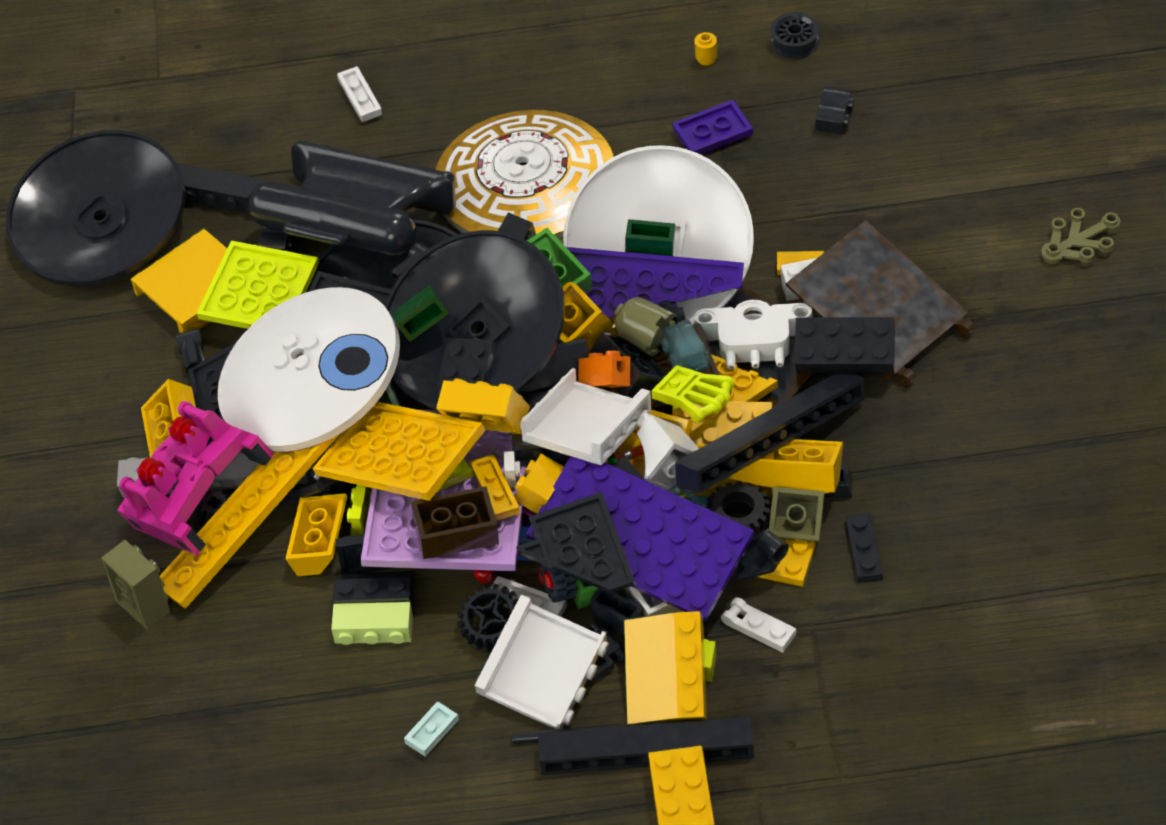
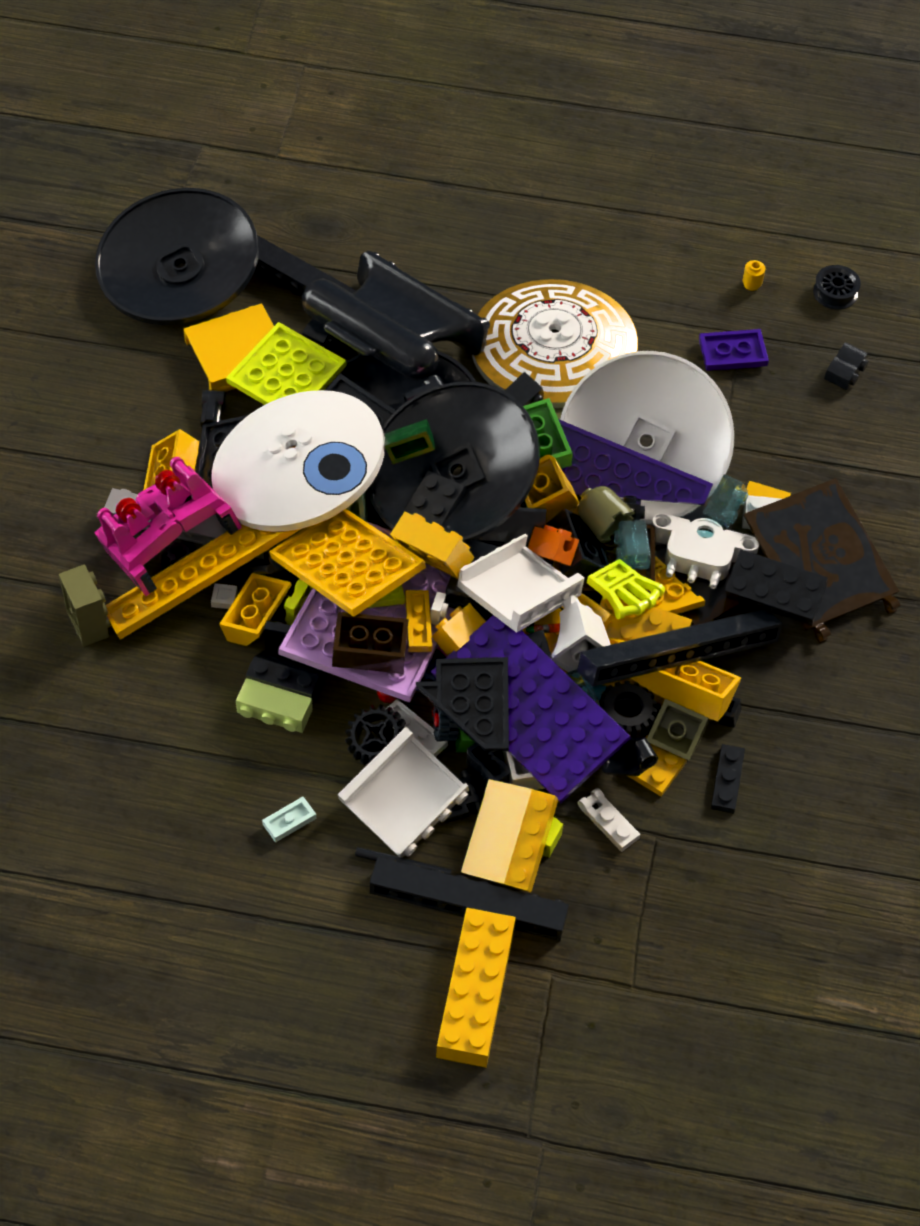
camera: 10 degrees right, 5 degrees up
white plate [337,67,382,122] -> none
dark green brick [625,219,676,256] -> none
none -> white plate [211,583,238,609]
none -> clear light blue brick [703,474,748,529]

